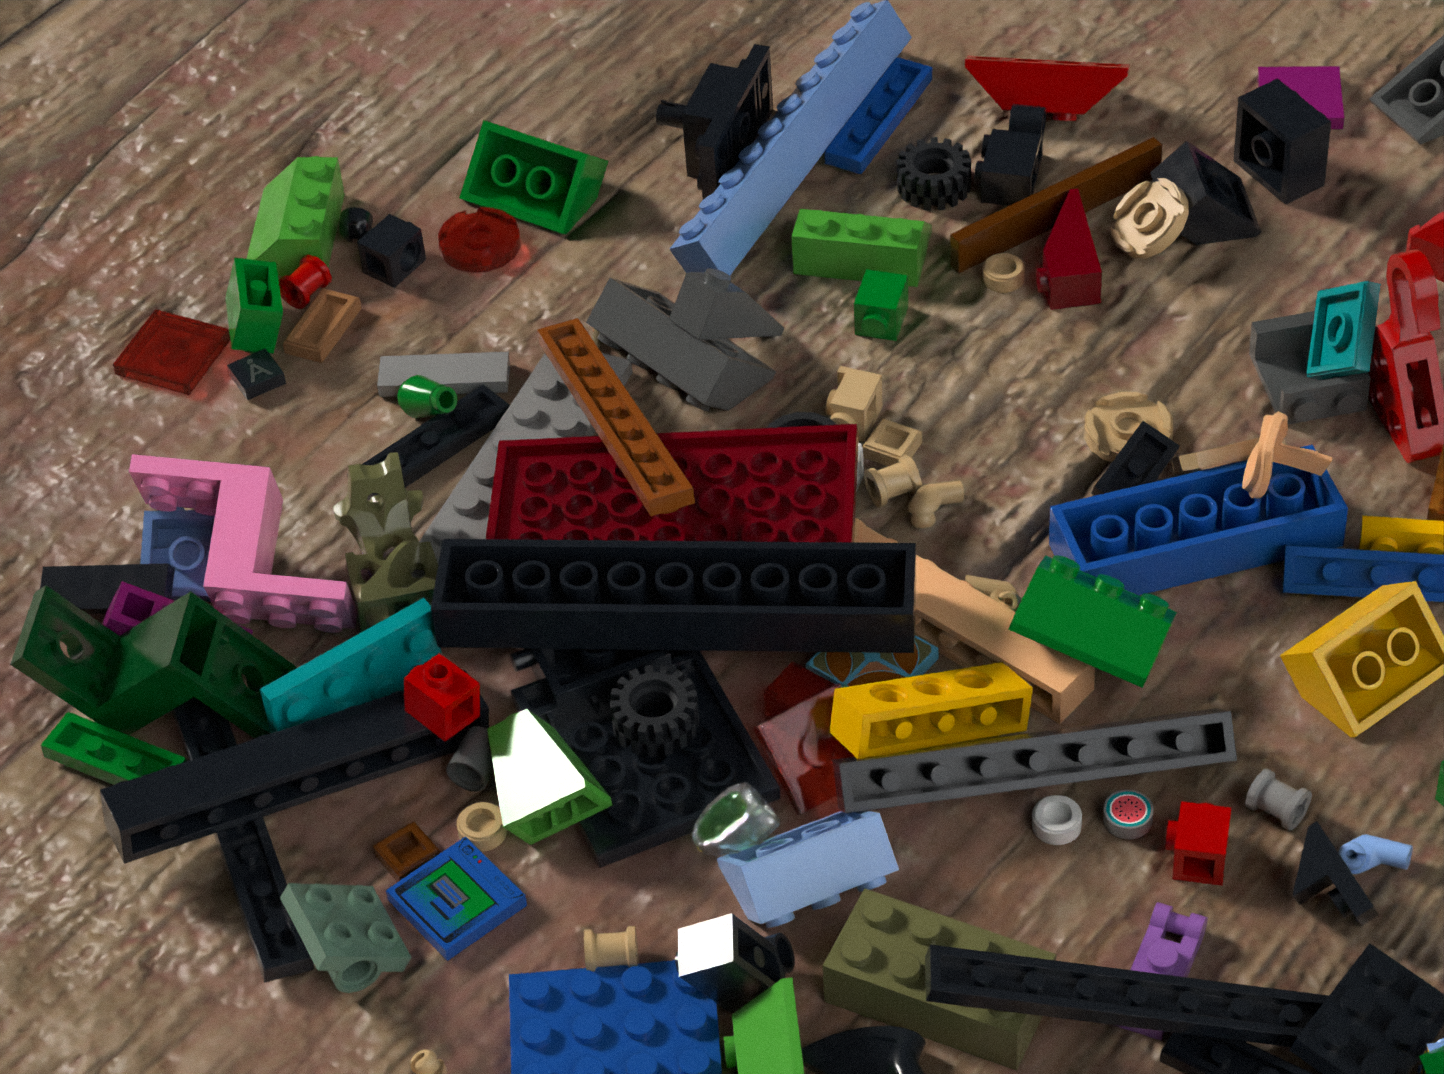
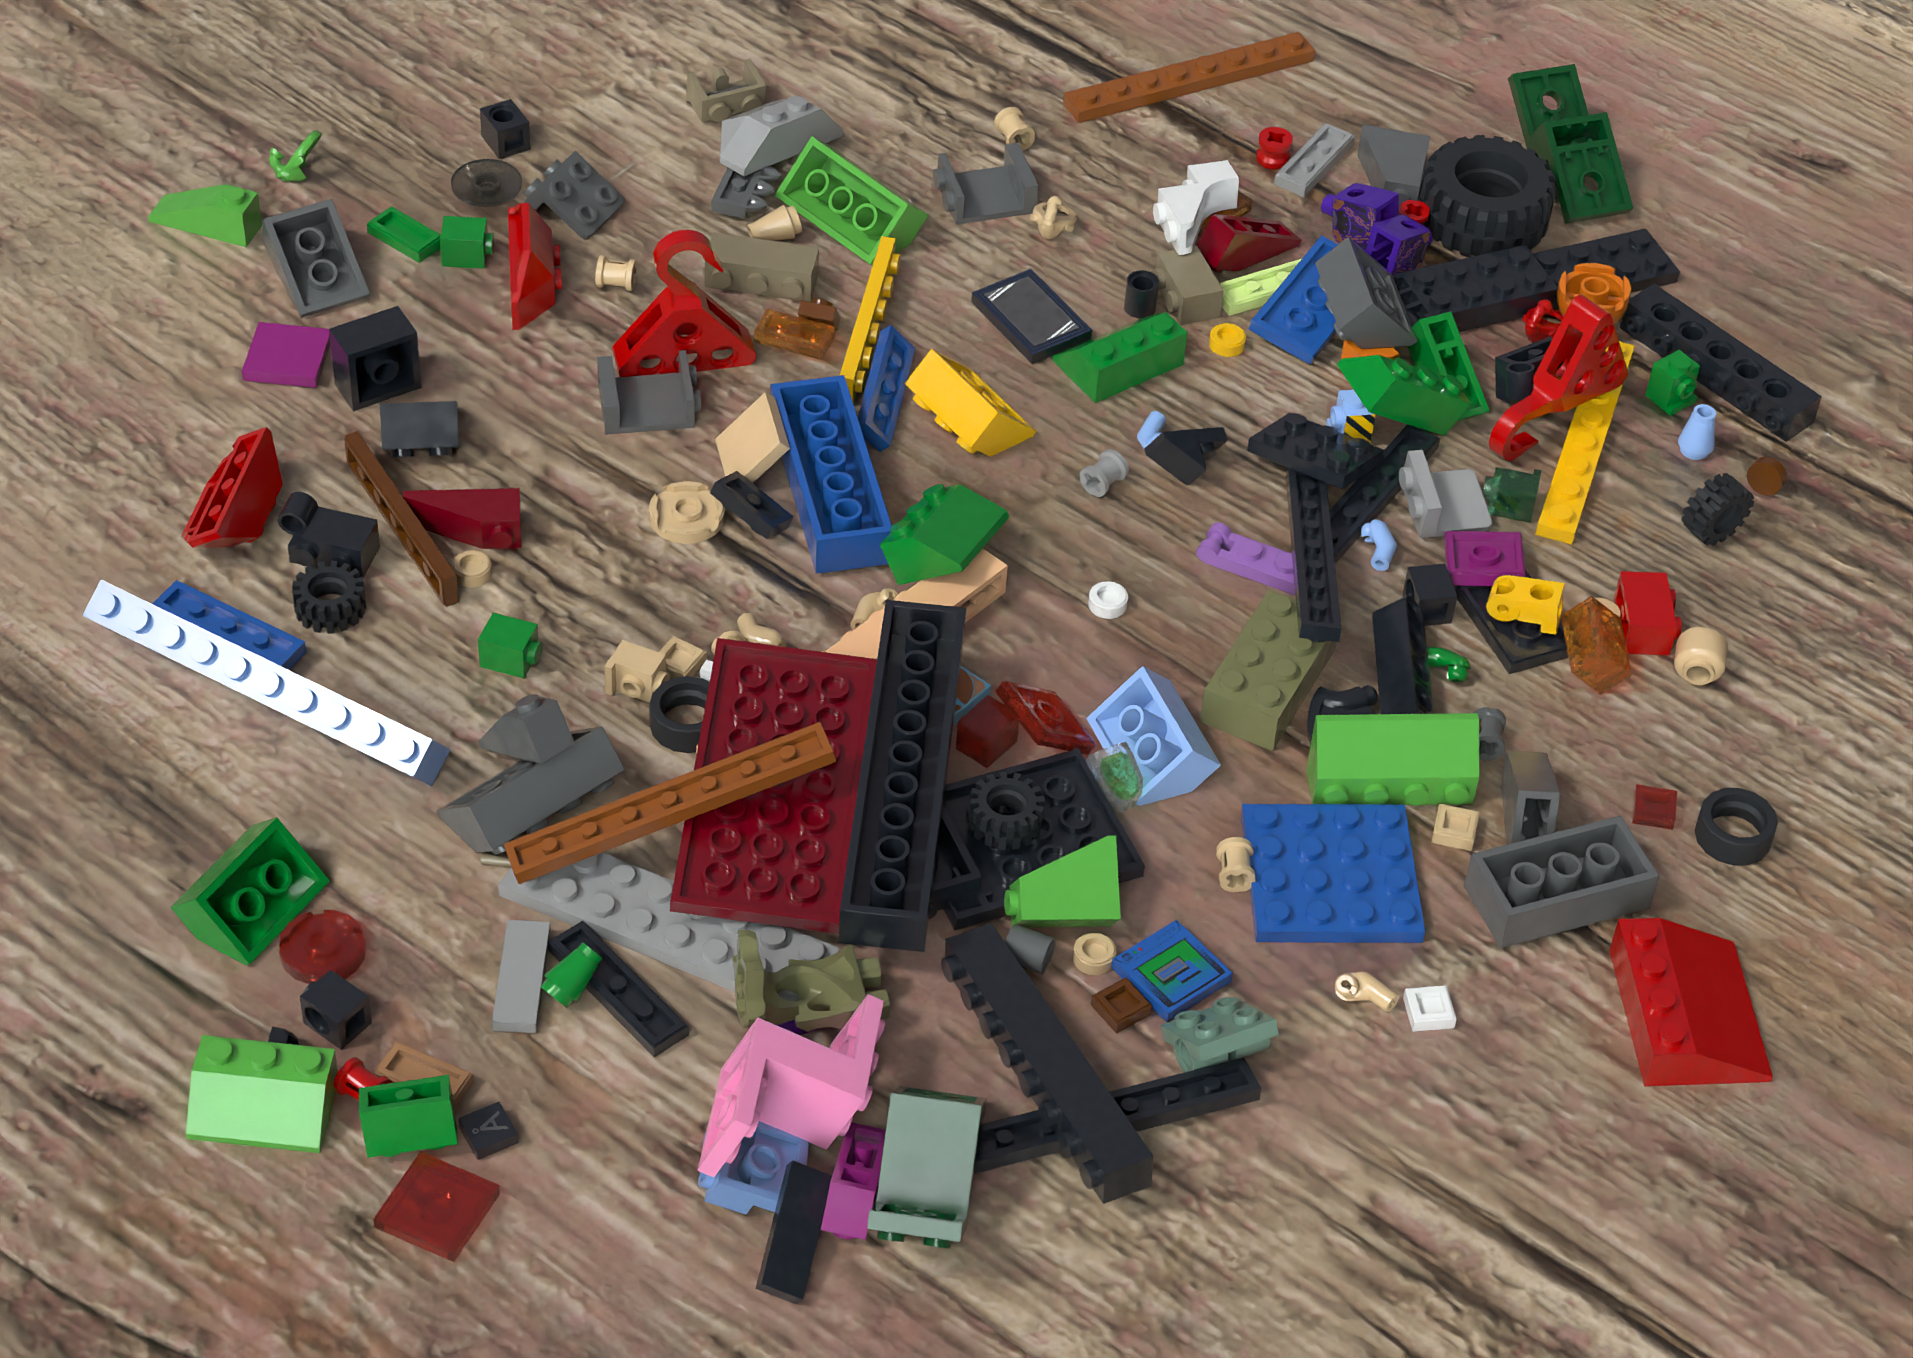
camera: 95 degrees left, 0 degrees up
green plate [40,712,187,785] -> none
teal plate [260,598,442,733] -> none
red brick [404,653,480,741] -> none
black brick [656,44,773,200] -> none
black hinge [675,914,795,1014] -> none
bright green slope [791,209,932,287] -> none
yellow brick [830,662,1033,759] -> none
black brick [832,708,1237,813] -> none
tile [1103,789,1154,839] -> none
tan tile [1111,178,1189,258] -> none
red brick [1165,801,1232,886] -> none
light nougat piece [1242,411,1332,499] -> none
teal tile [1307,281,1381,380] -> none

